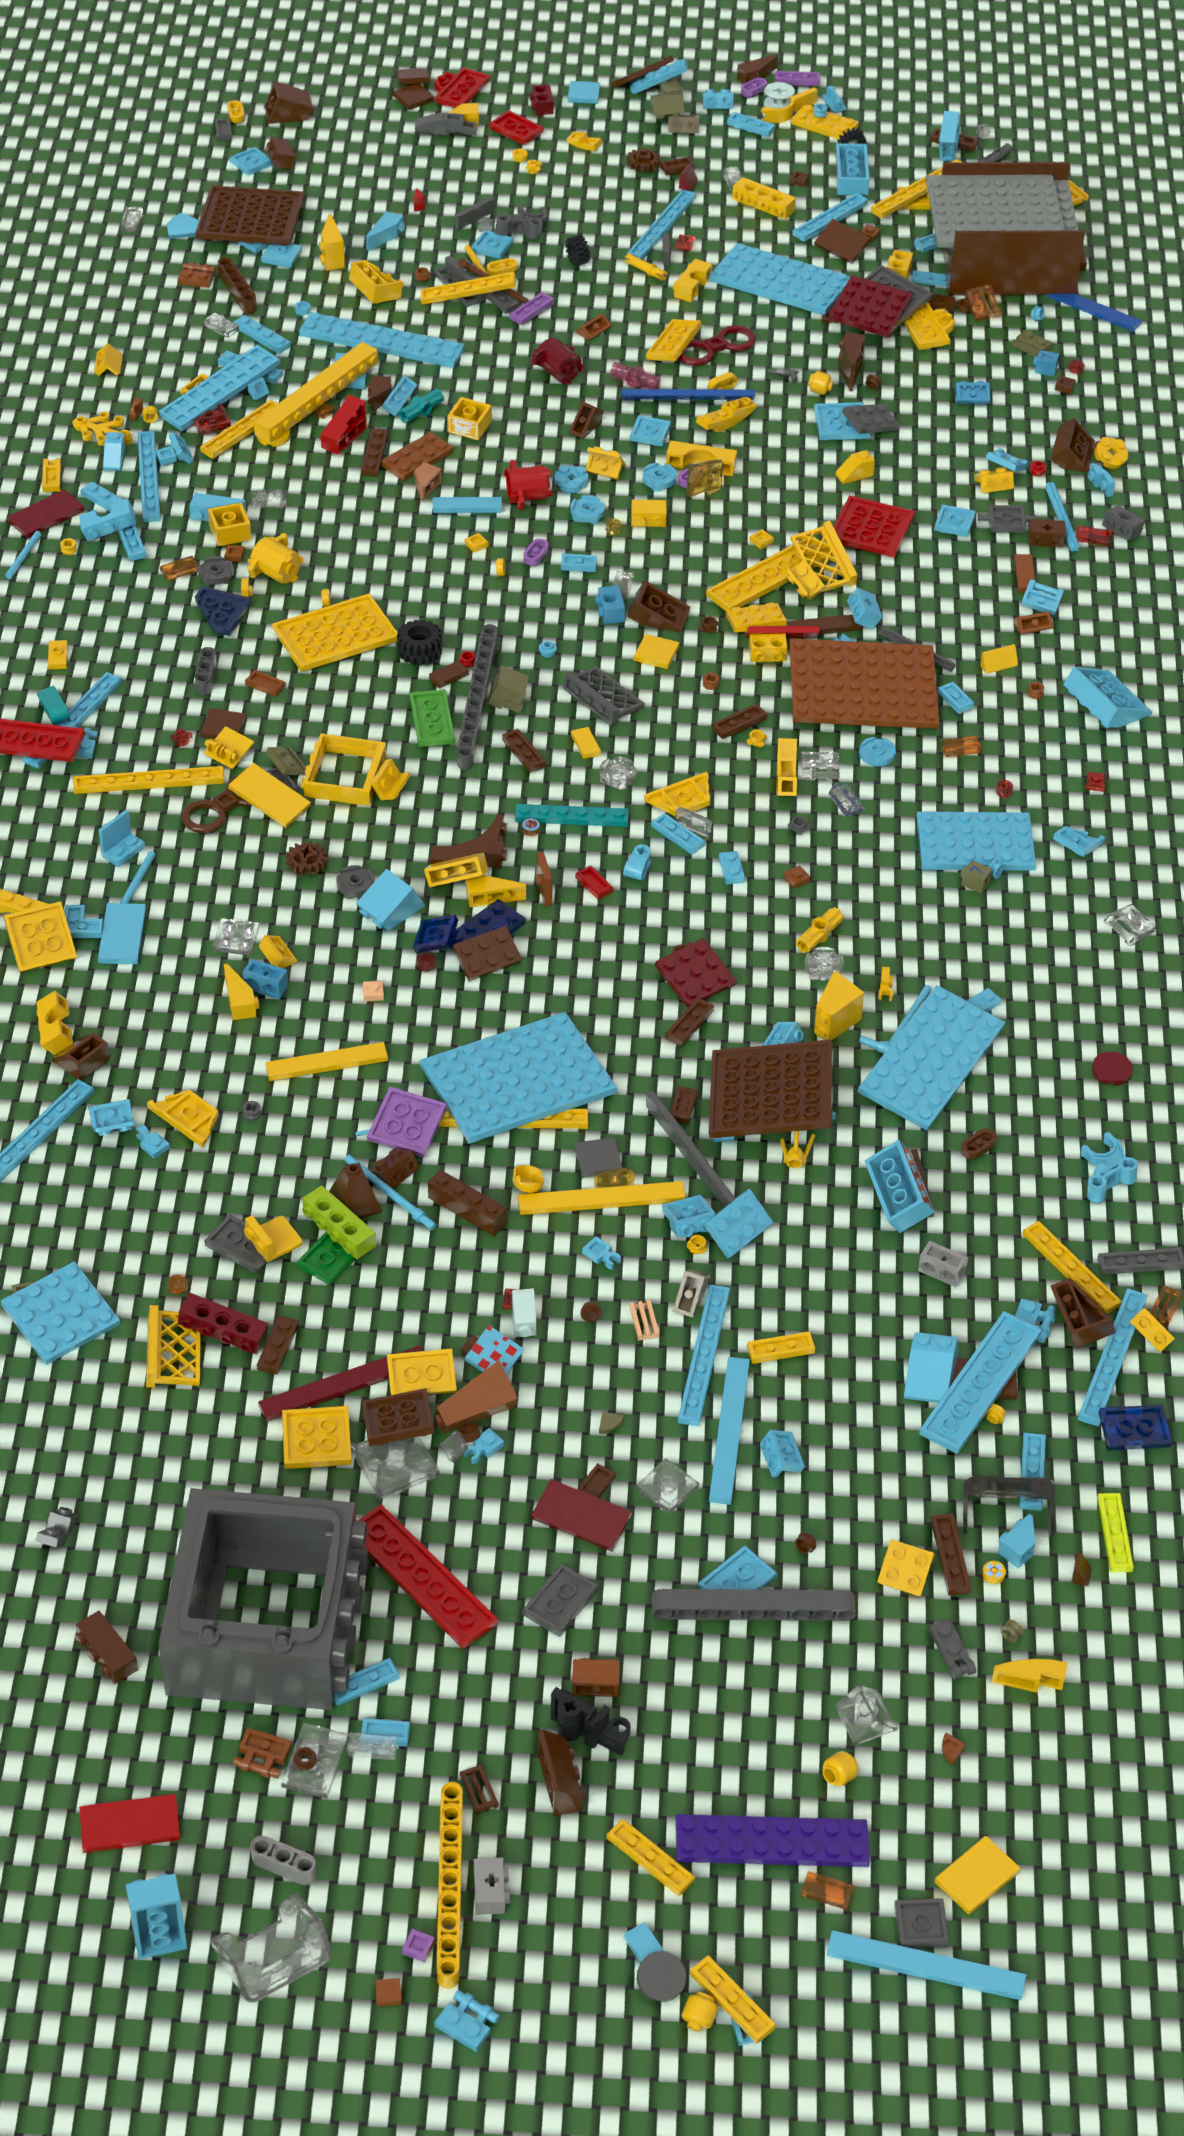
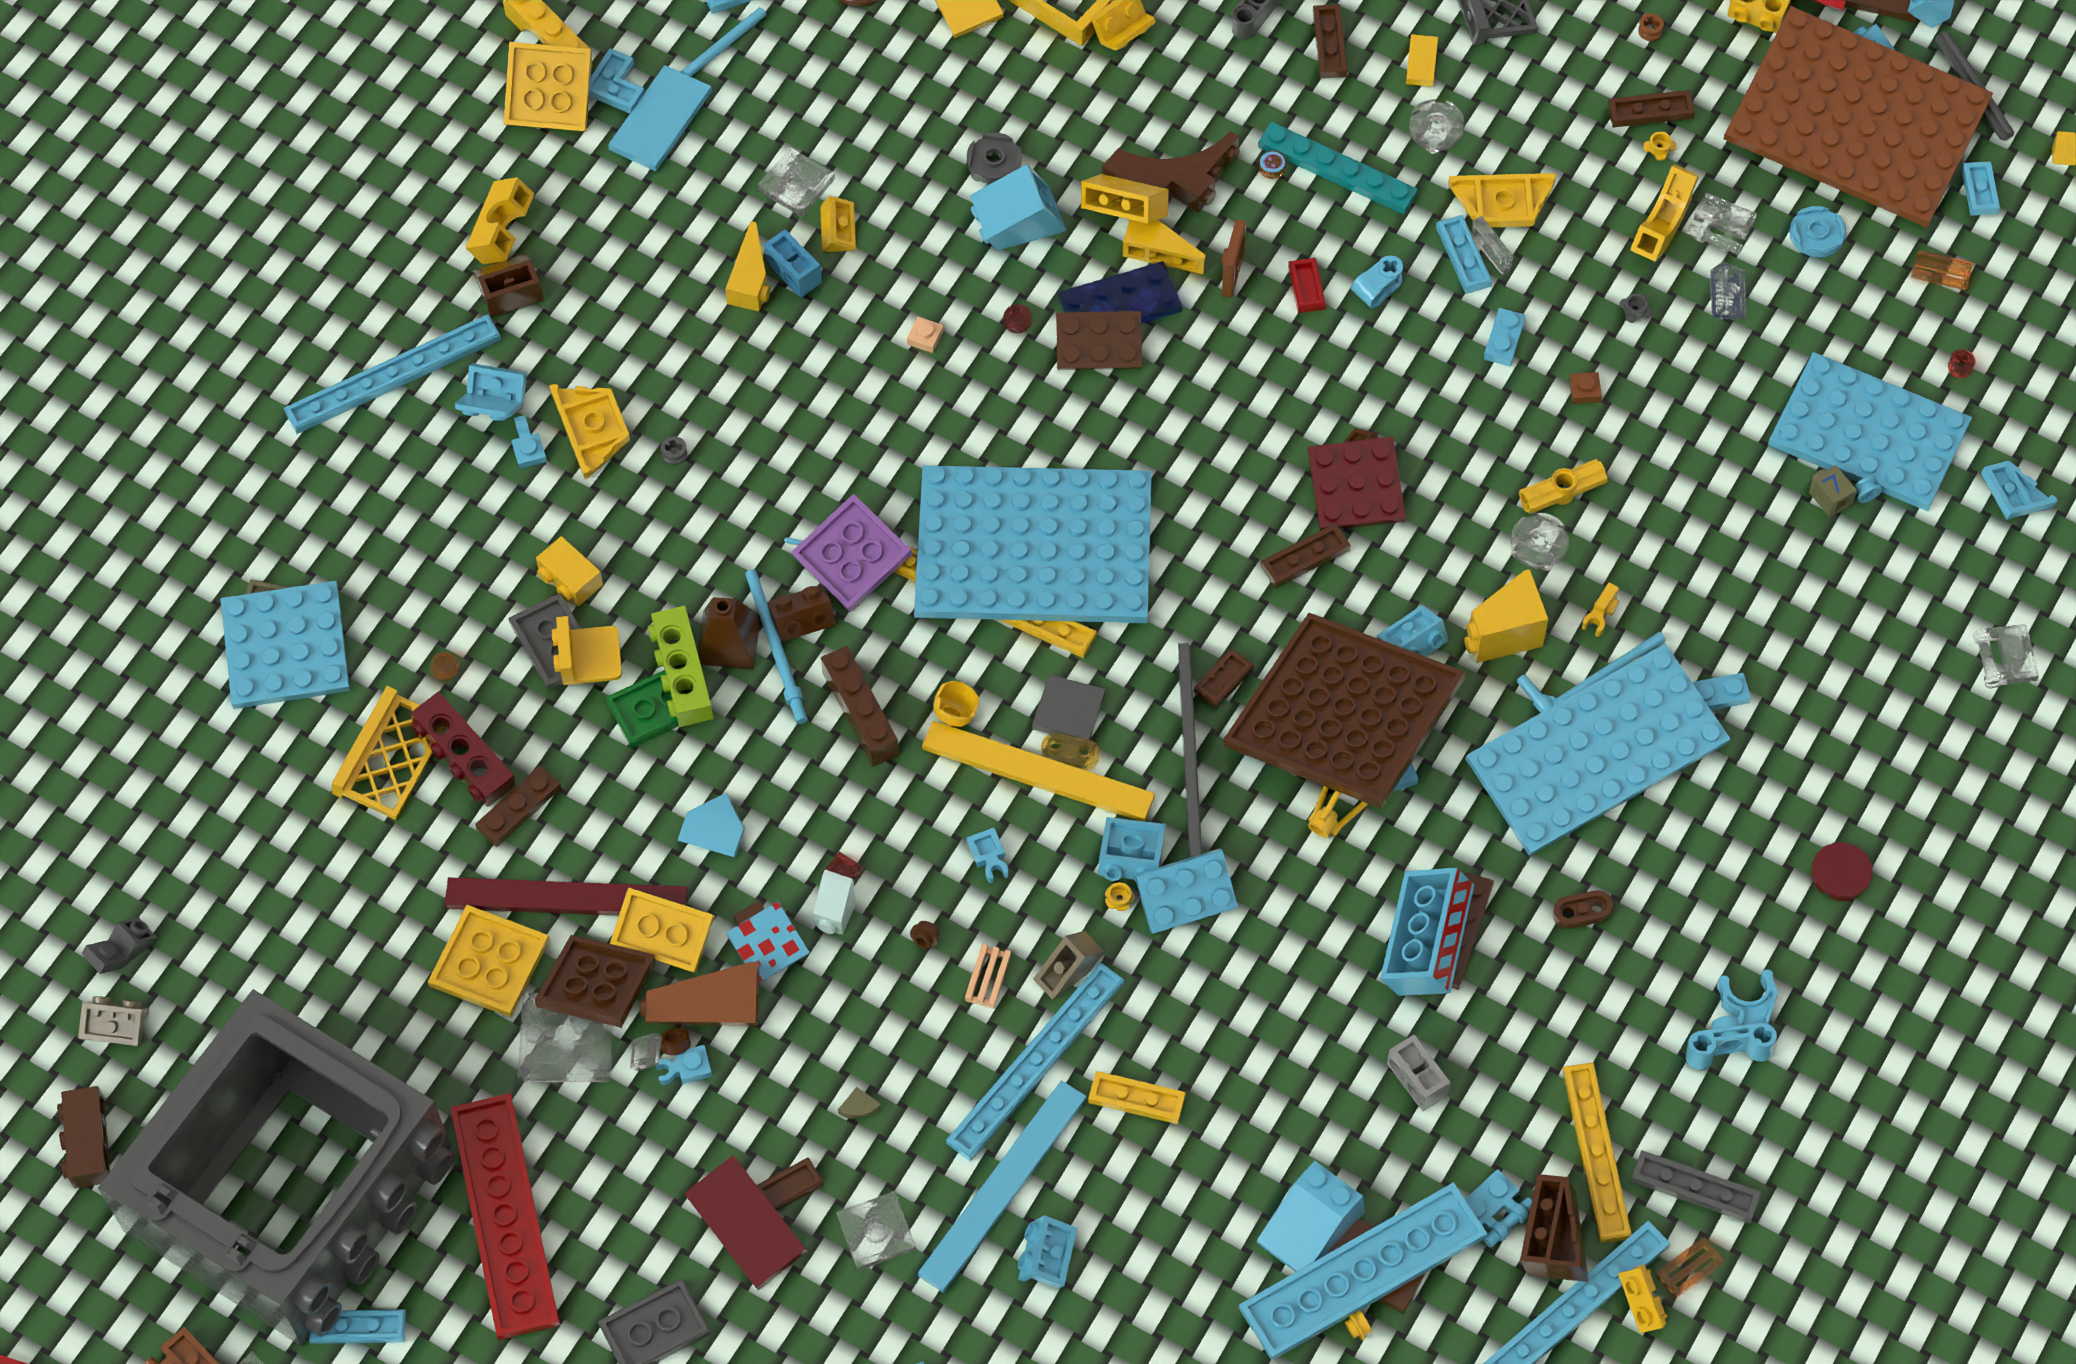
camera: 30 degrees right, 15 degrees up
yellow tile [265,1042,388,1081] -> none
reddish brown gear [286,841,327,876] -> none
clear blue plate [413,915,458,953] -> none
none -> bracket [78,996,149,1046]
none -> yellow brick [536,536,603,607]
none -> medium azure slope [678,793,745,858]

